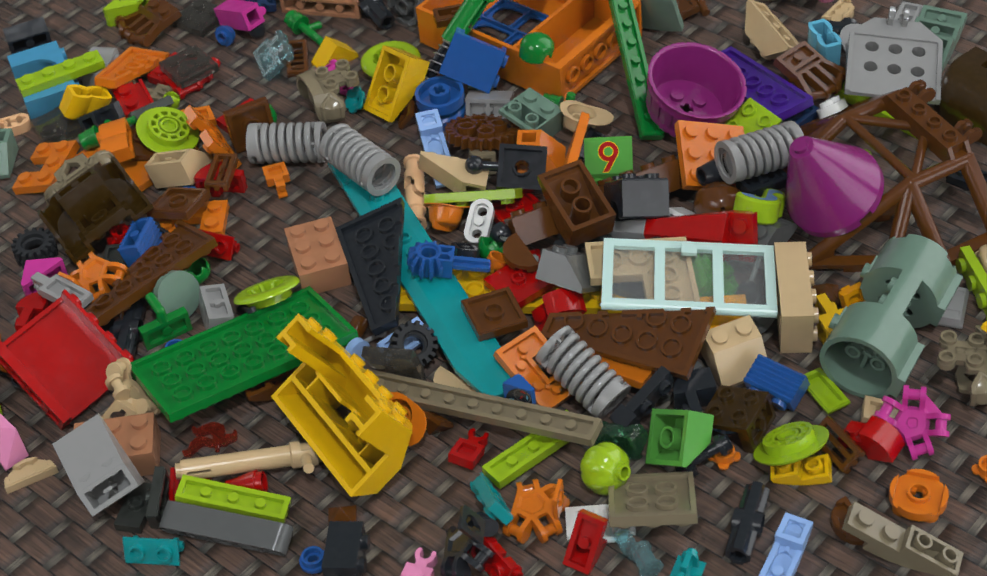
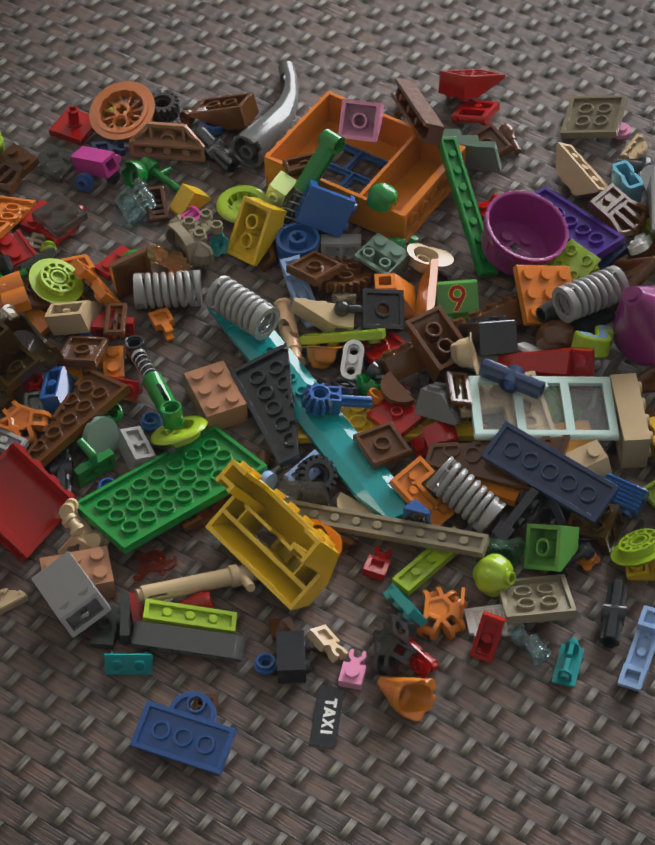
camera: 10 degrees left, 5 degrees up
none -> green hair [121,161,148,190]
none -> green piece [124,335,184,430]
none -> blue plate [140,411,162,431]
none -> clear orange plate [145,244,191,273]
none -> yellowish green brick [263,170,297,209]
none -> reddish brown plate [286,250,344,287]
none -> tan plate [306,624,348,663]
none -> reddish brown tile [445,371,473,409]
none -> tan piece [450,332,480,376]
none -> dark blue piece [478,359,546,400]
none -> dark blue plate [481,421,619,525]

